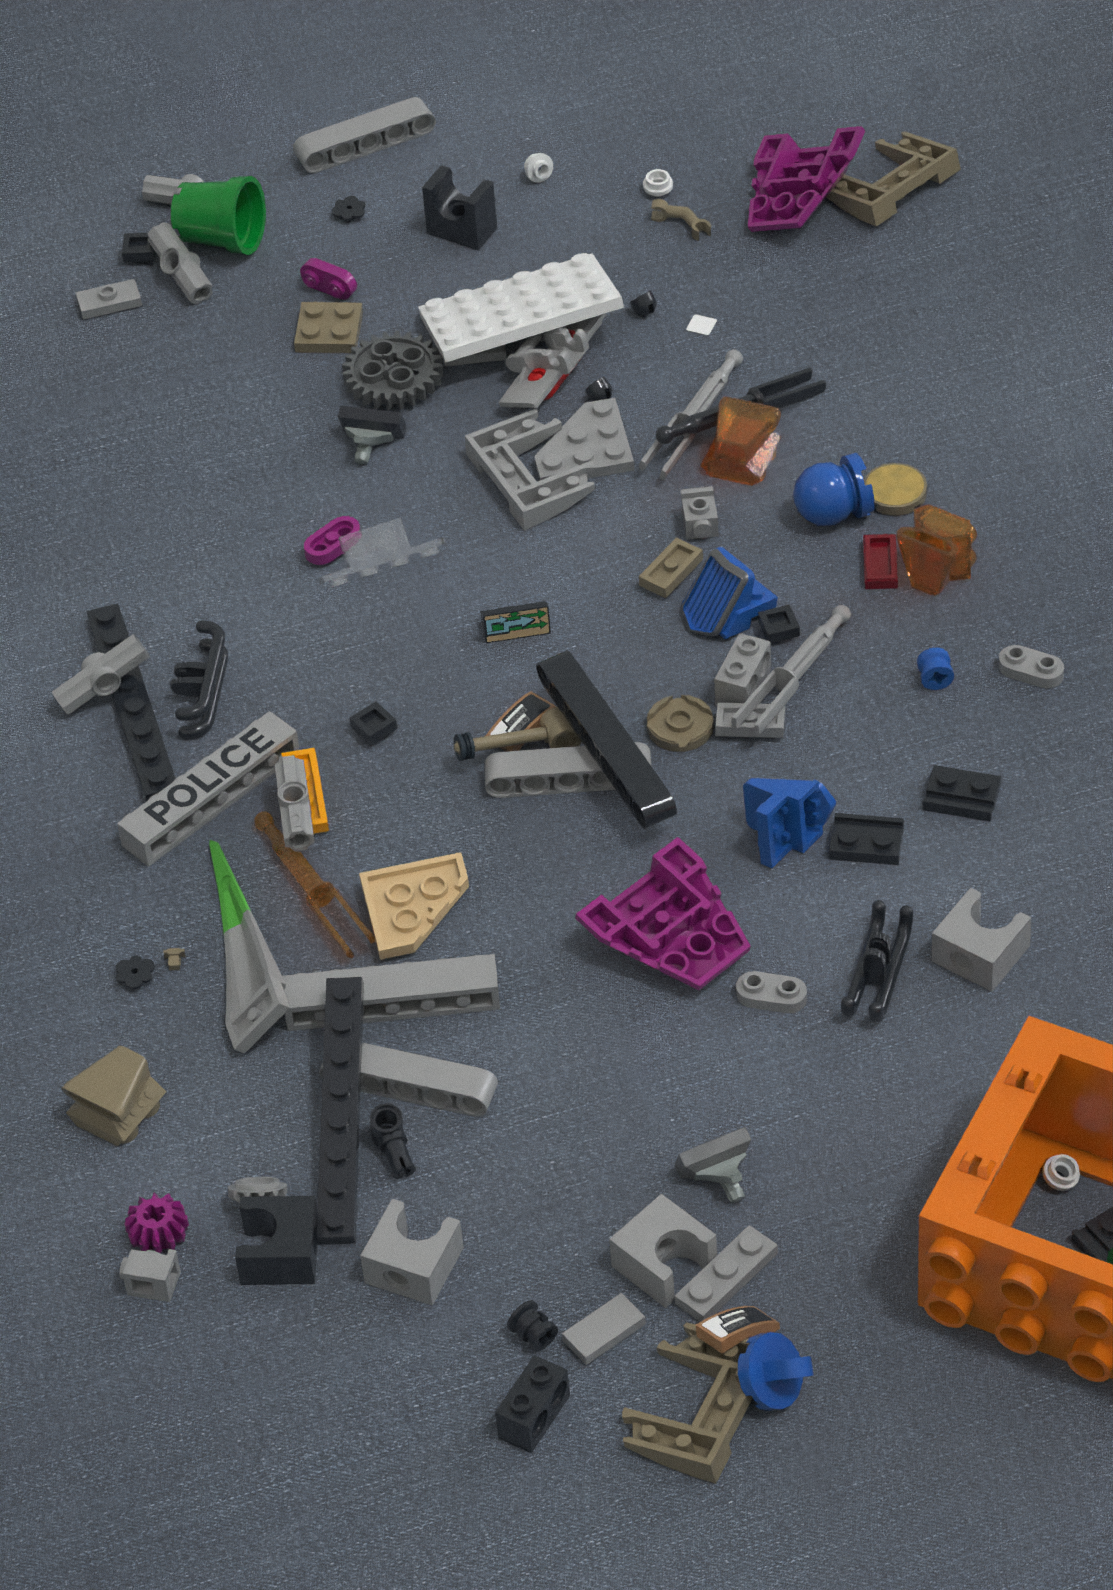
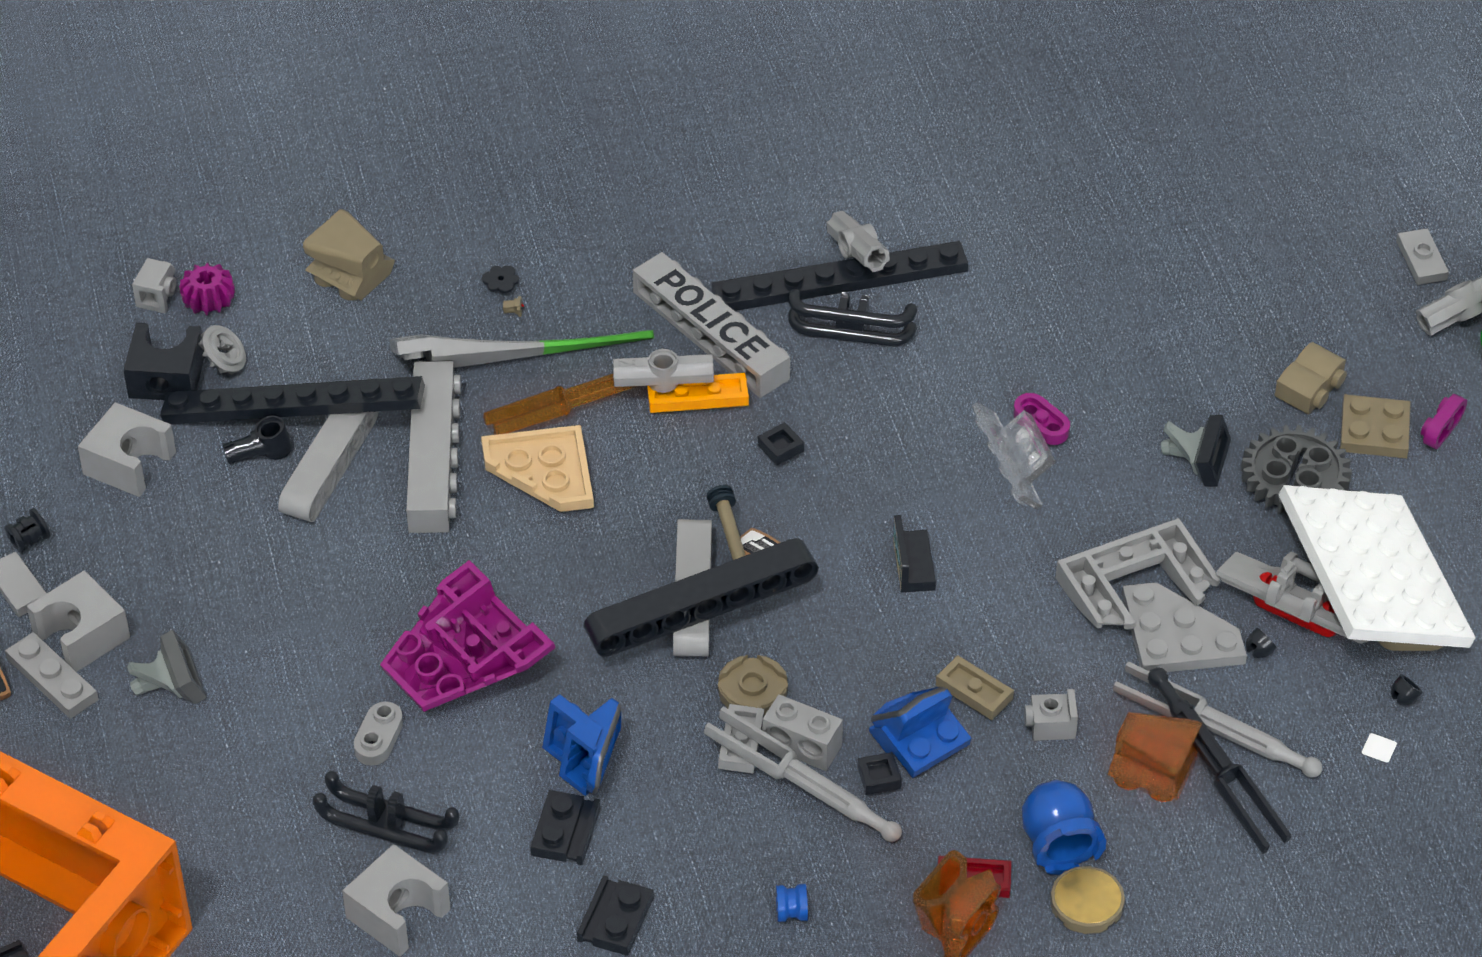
camera: 90 degrees right, 0 degrees up
none -> dark tan brick [1275,342,1347,414]

